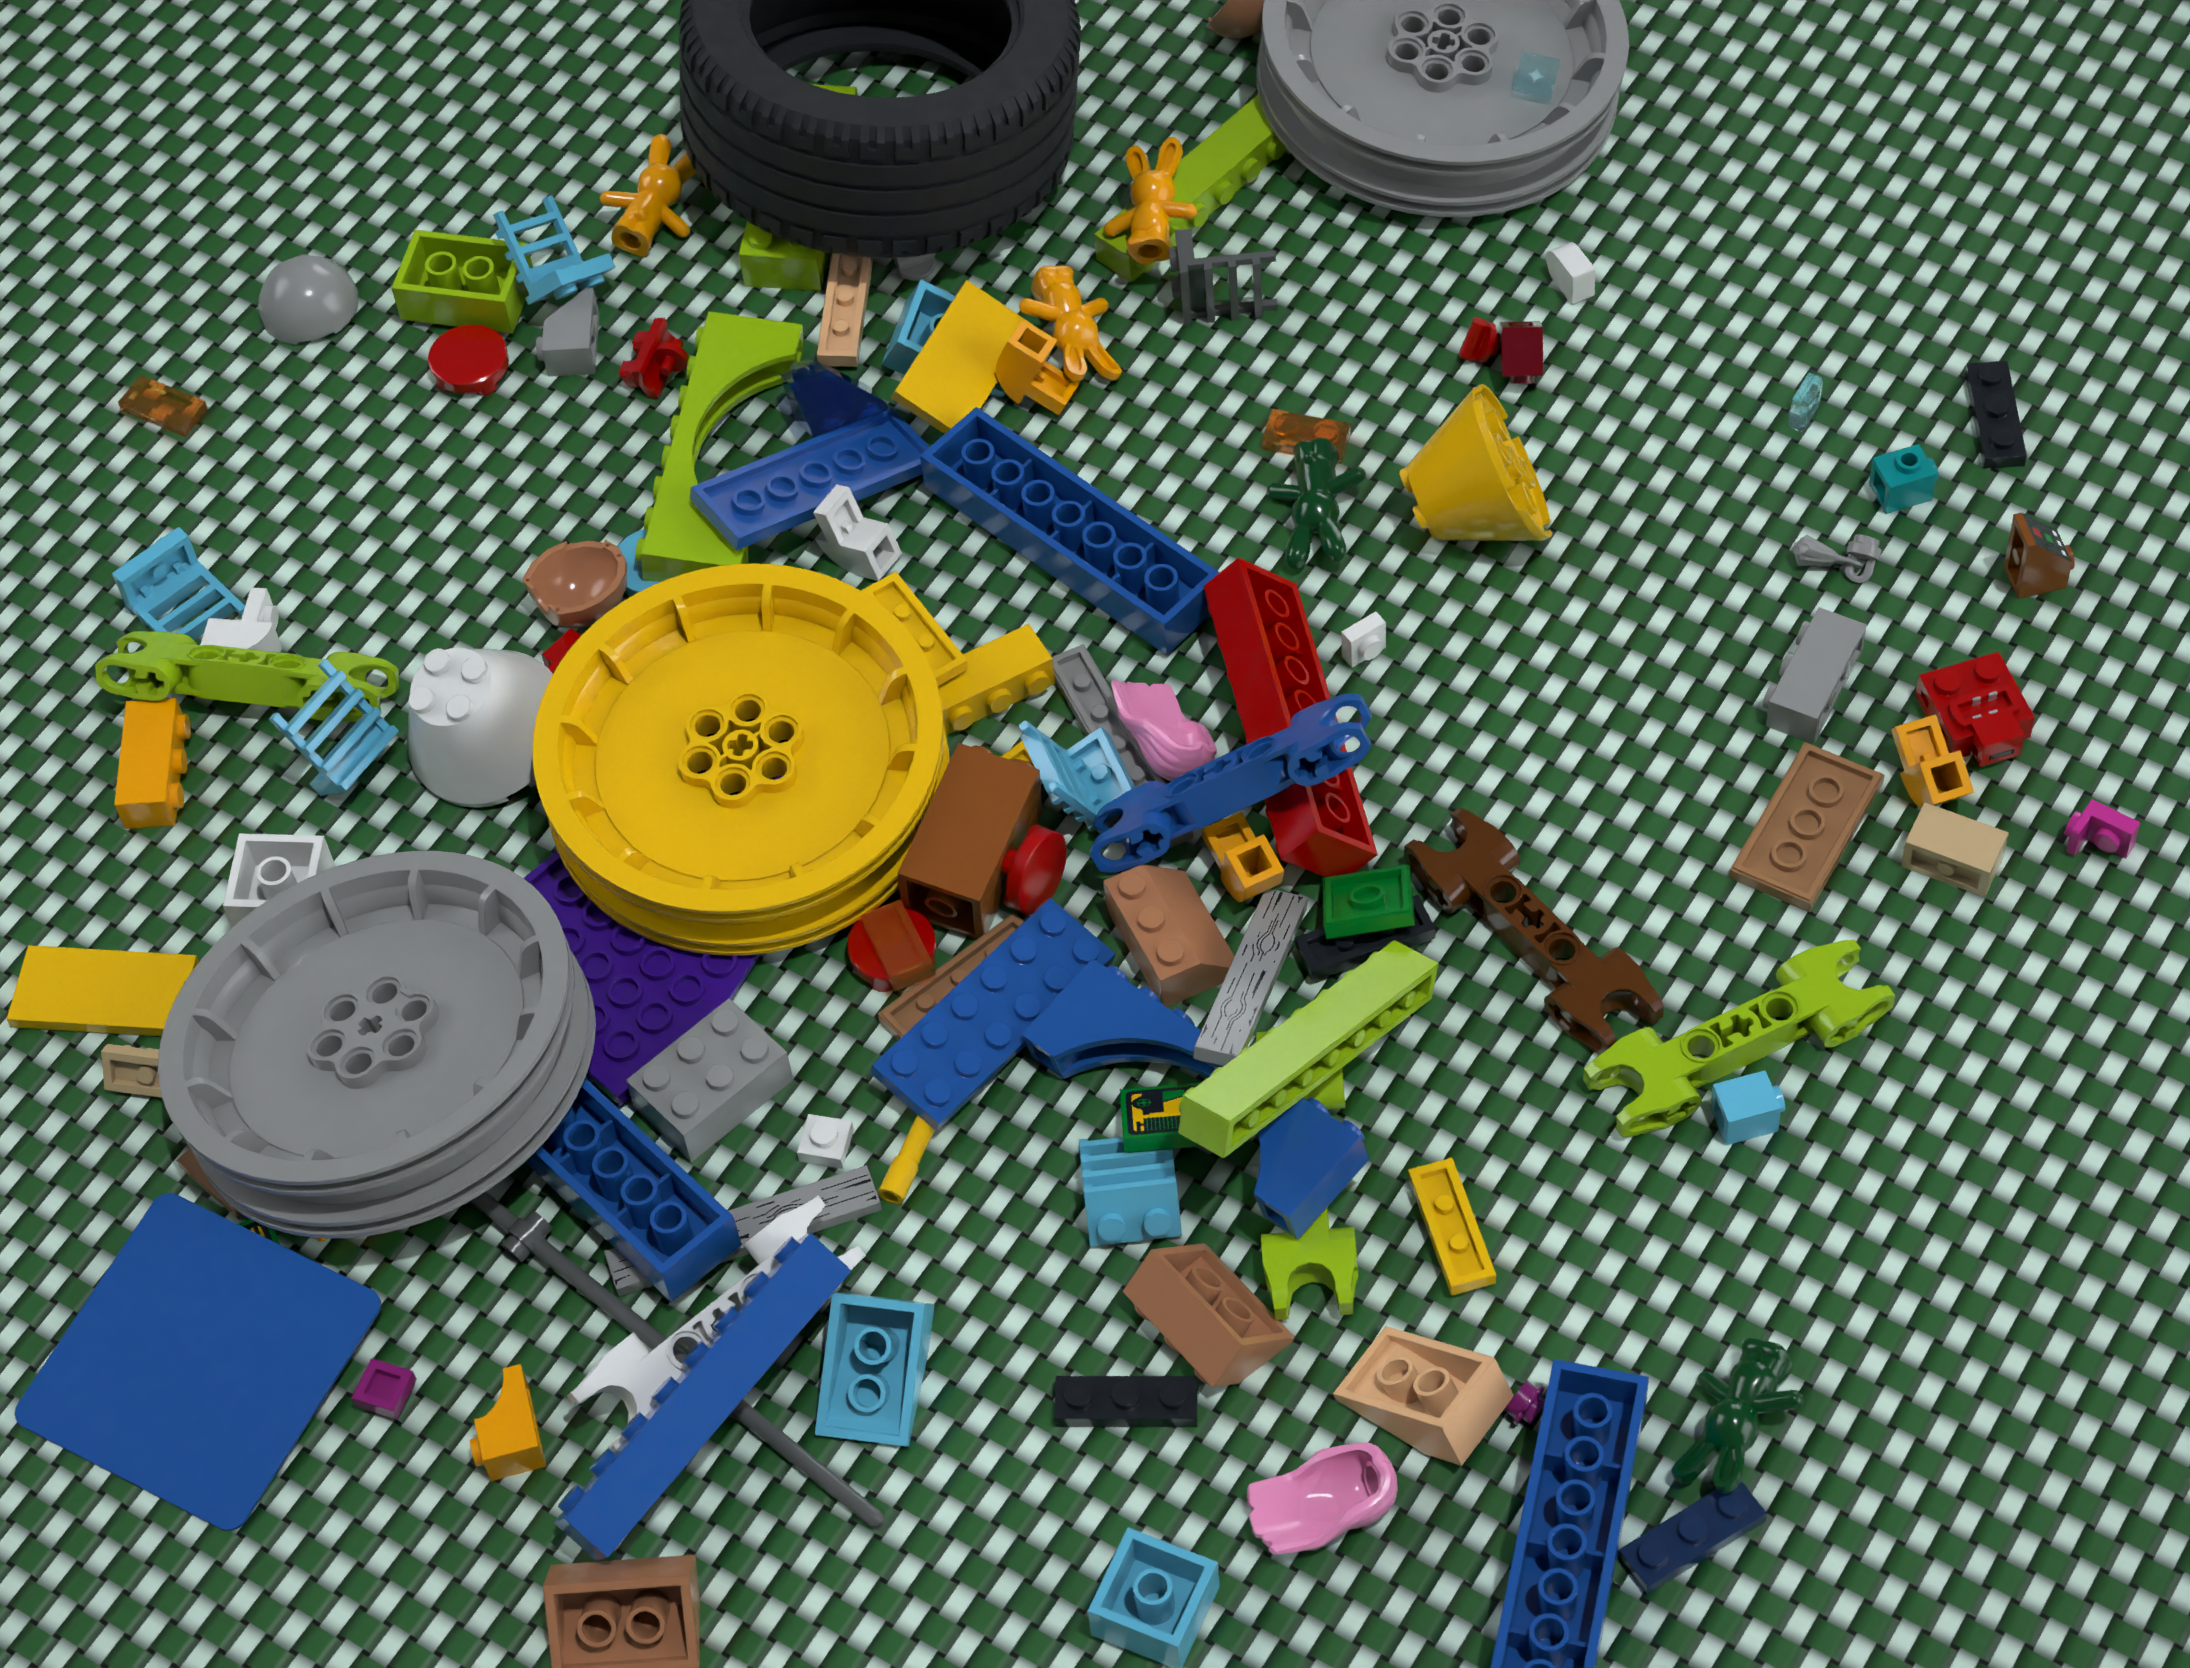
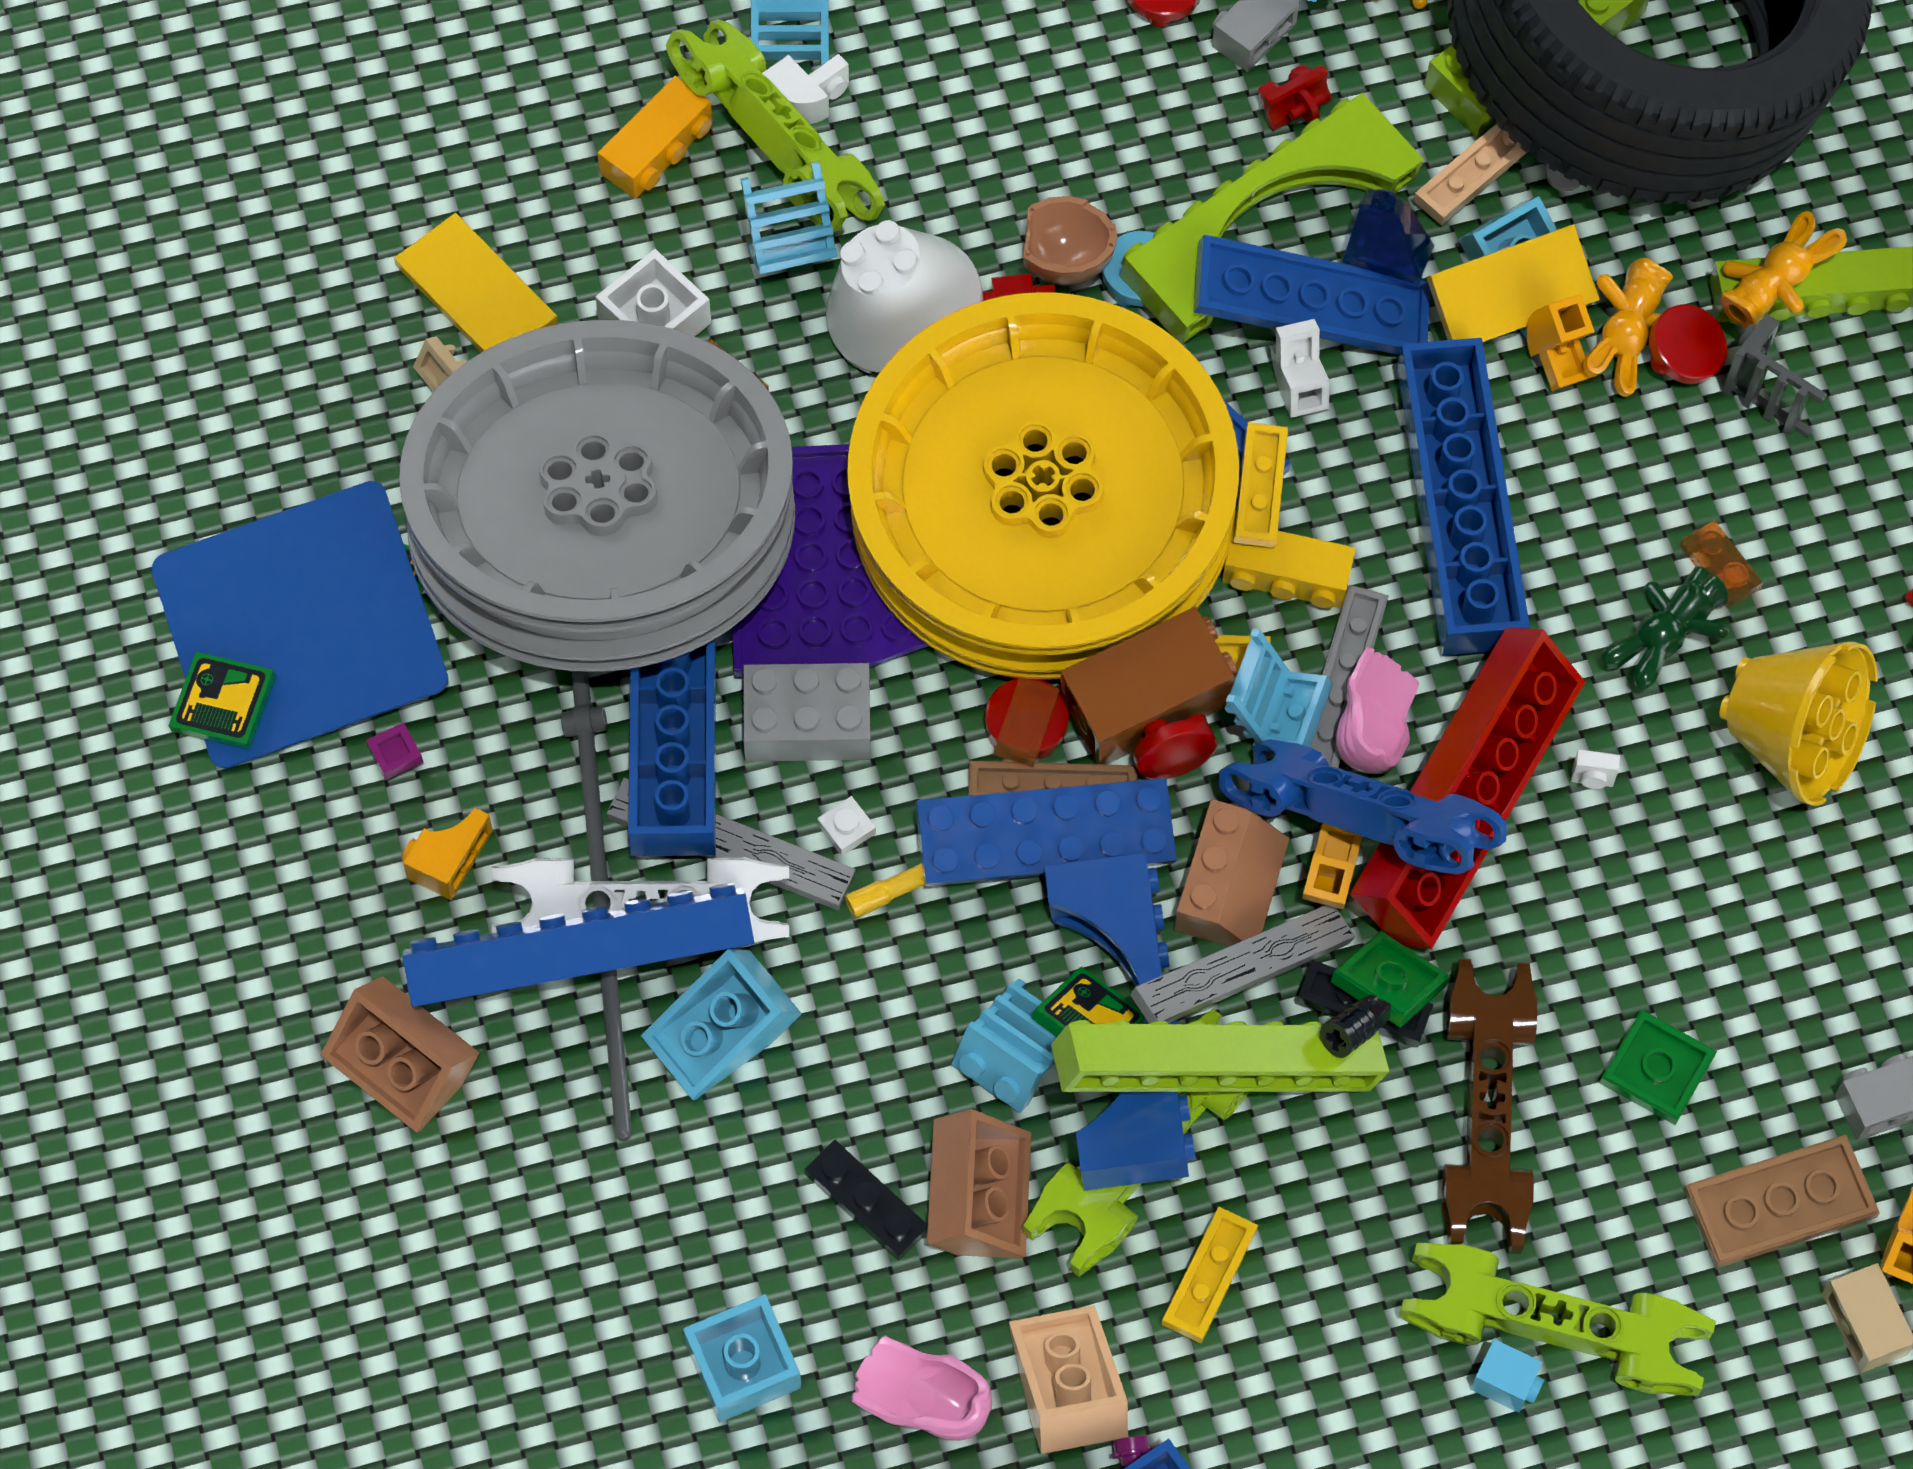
camera: 35 degrees right, 10 degrees up
none -> tile [168,651,277,750]
none -> black hinge [1320,995,1391,1058]
none -> green tile [1599,1009,1717,1125]
none -> red tile [1649,304,1727,384]

